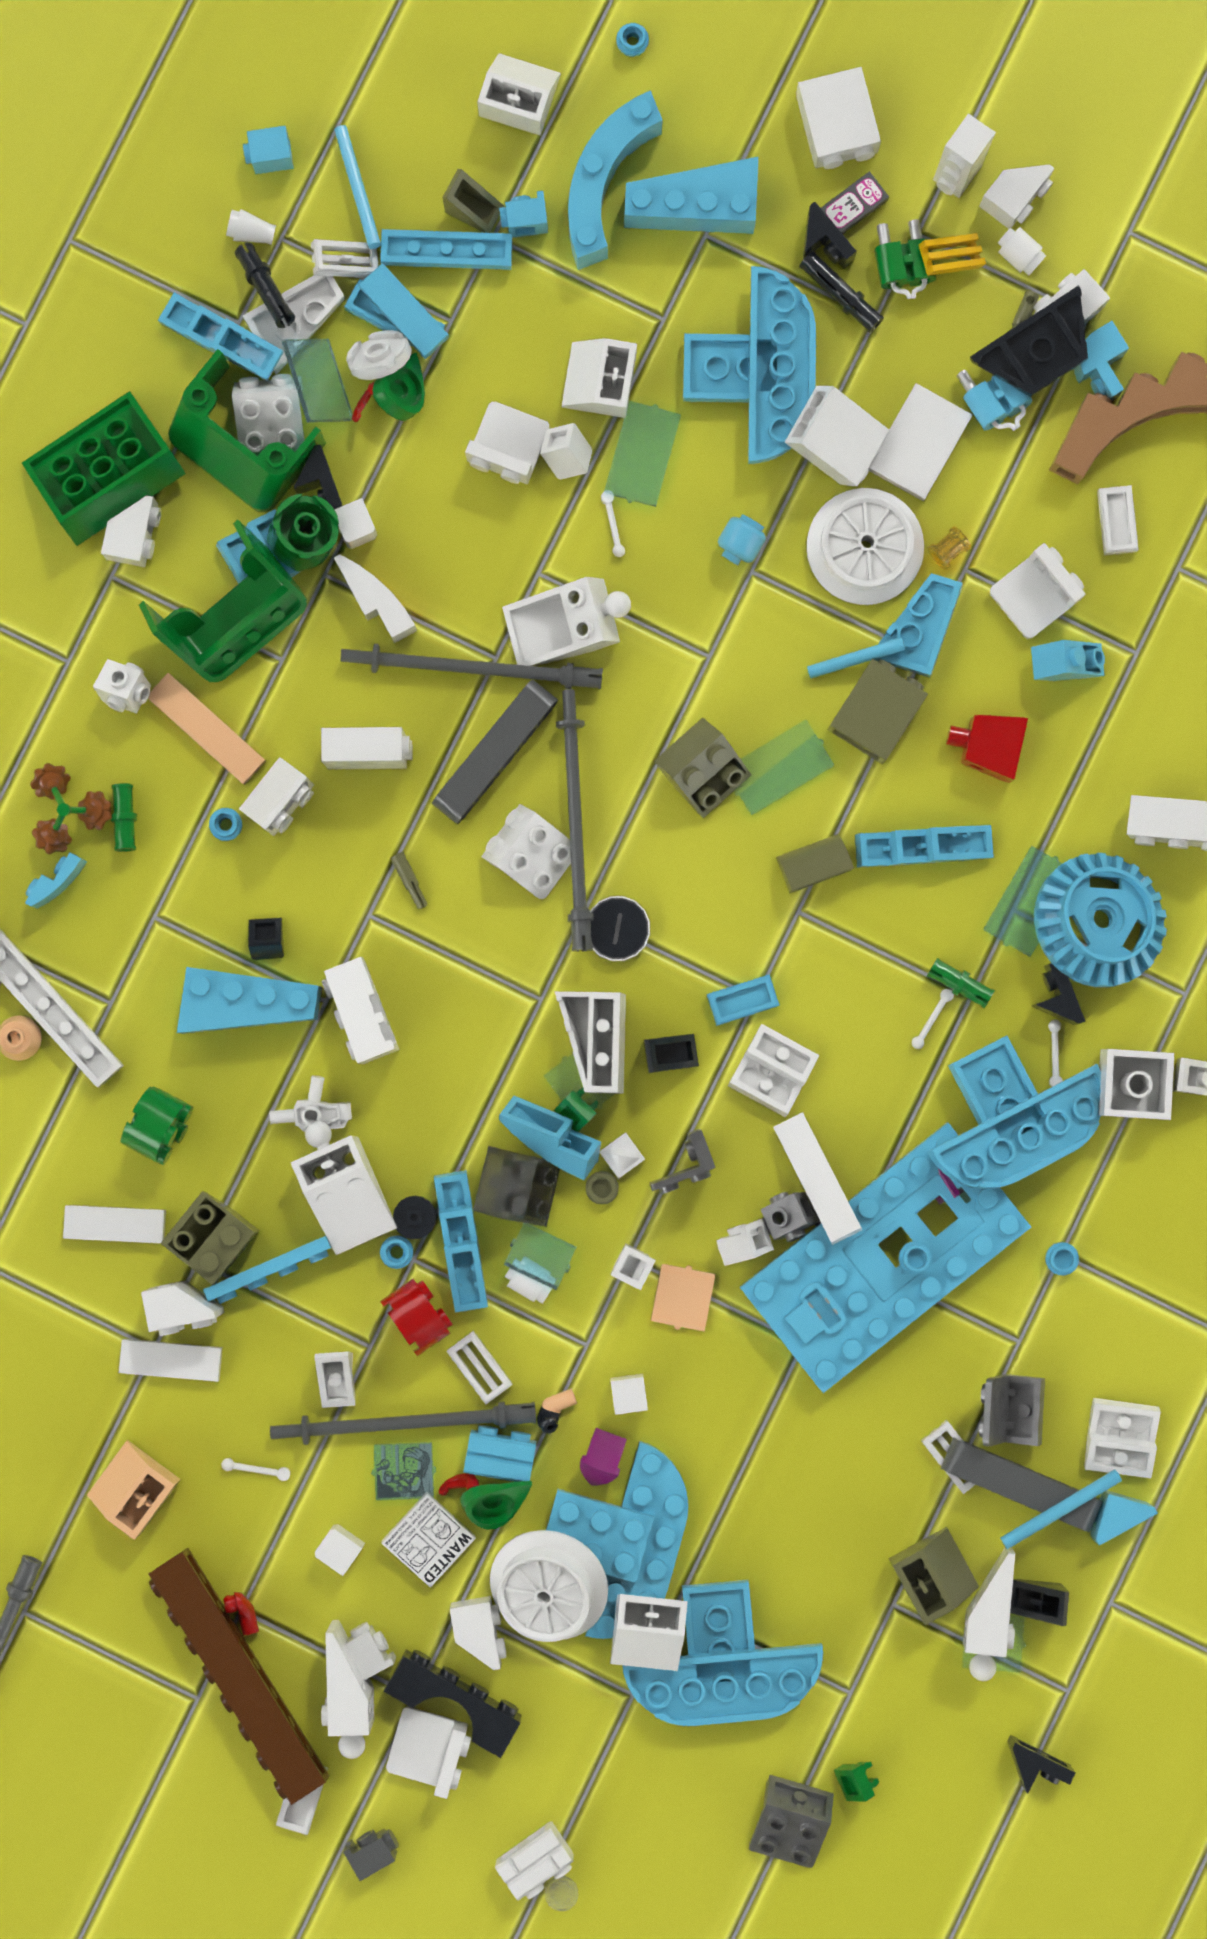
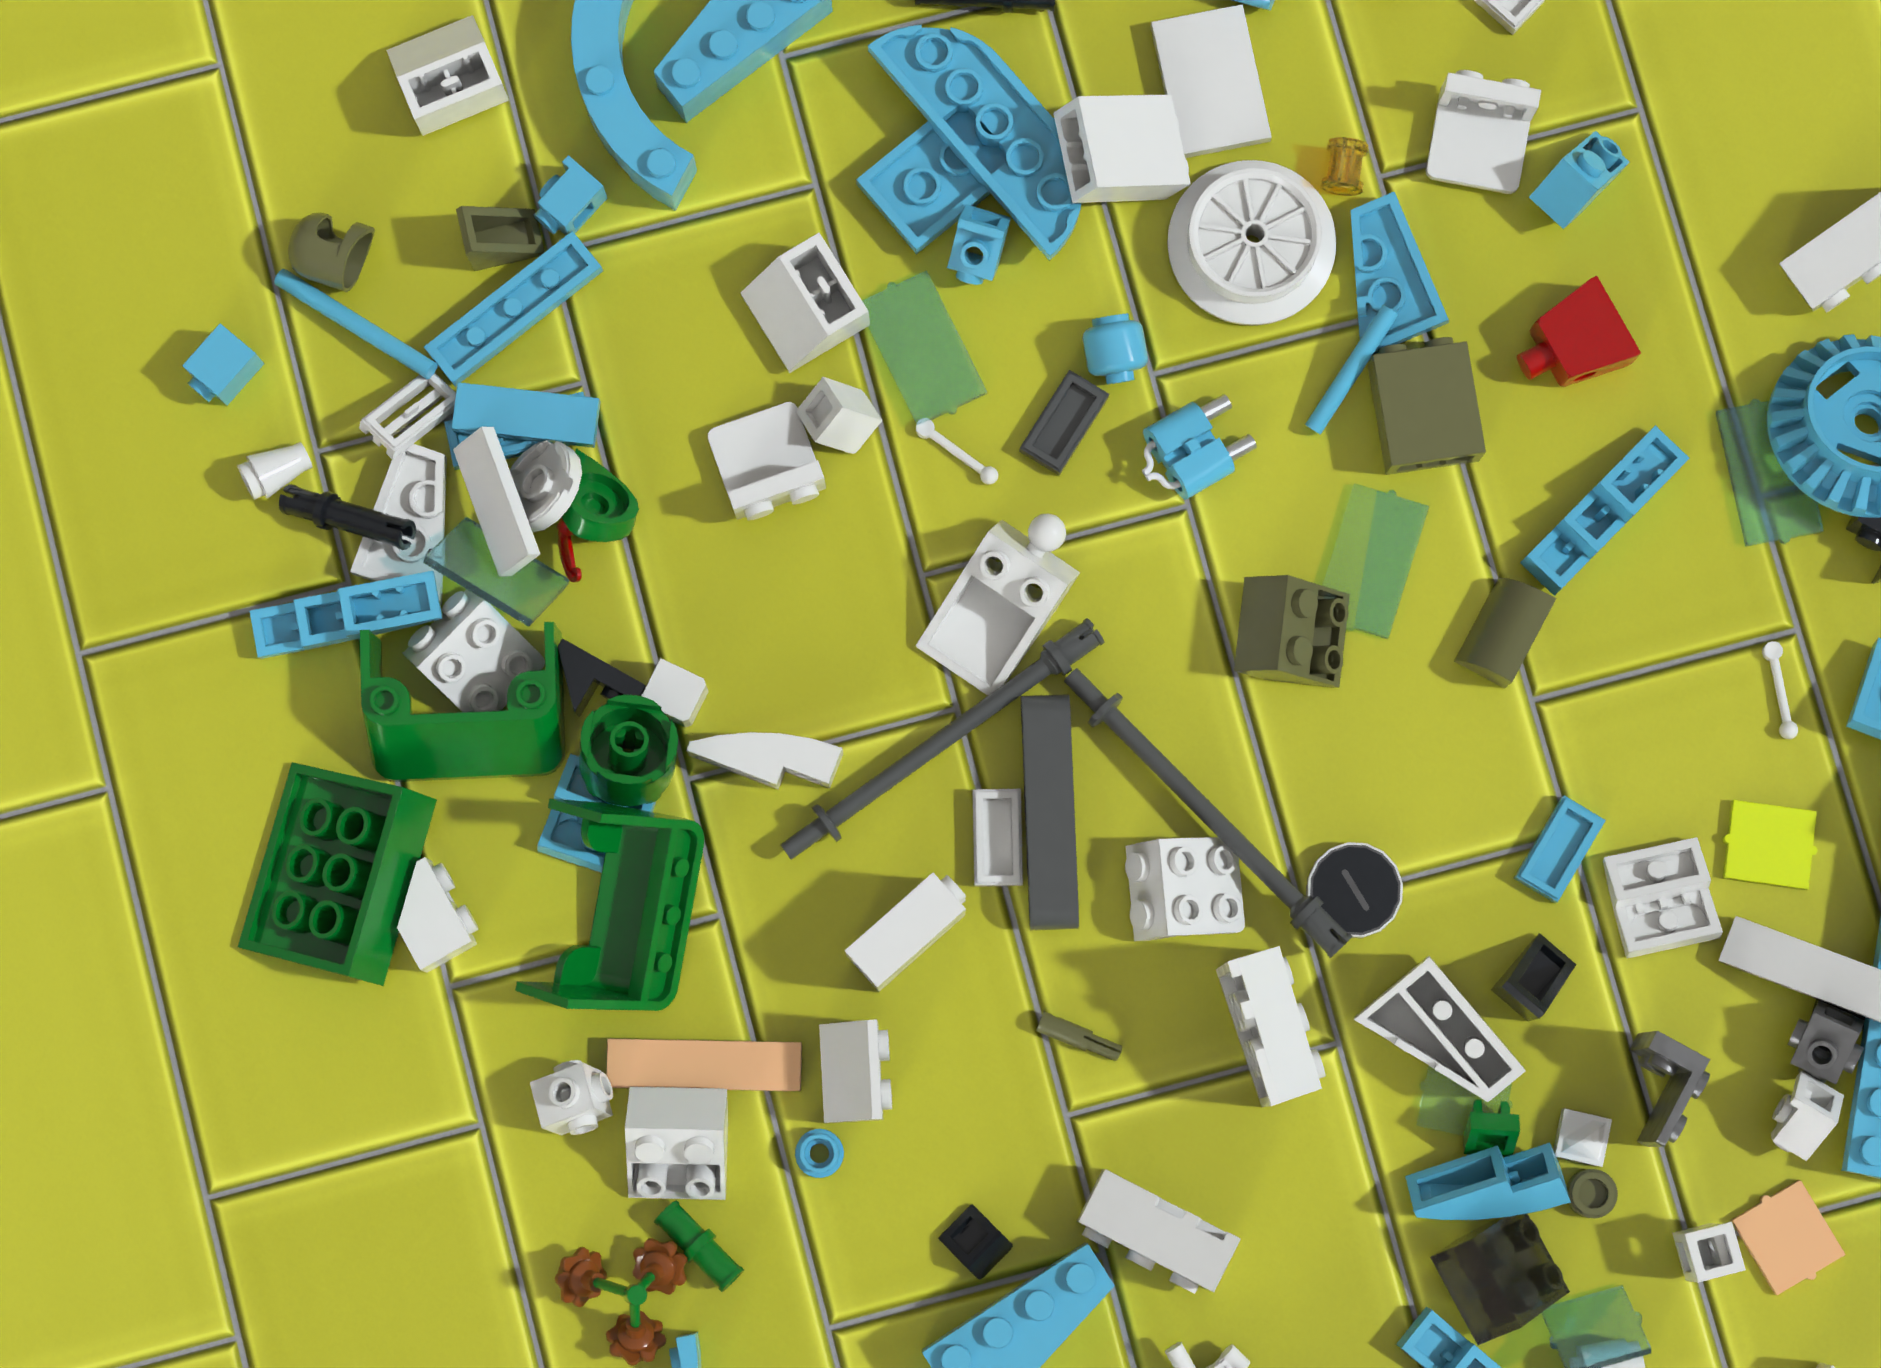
camera: 40 degrees left, 5 degrees down
green pin [927,958,995,1009] -> none
none -> olive helmet [288,213,375,292]
none -> white tile [453,426,540,577]
none -> white slope [625,1087,728,1200]
none -> medium azure brick [947,205,1011,285]
none -> white tile [973,789,1023,887]
none -> dark grey tile [1019,370,1110,476]
none -> medium azure piece [1142,394,1257,500]
none -> white wedge [1216,946,1326,1108]
none -> neon yellow piece [1722,800,1818,890]

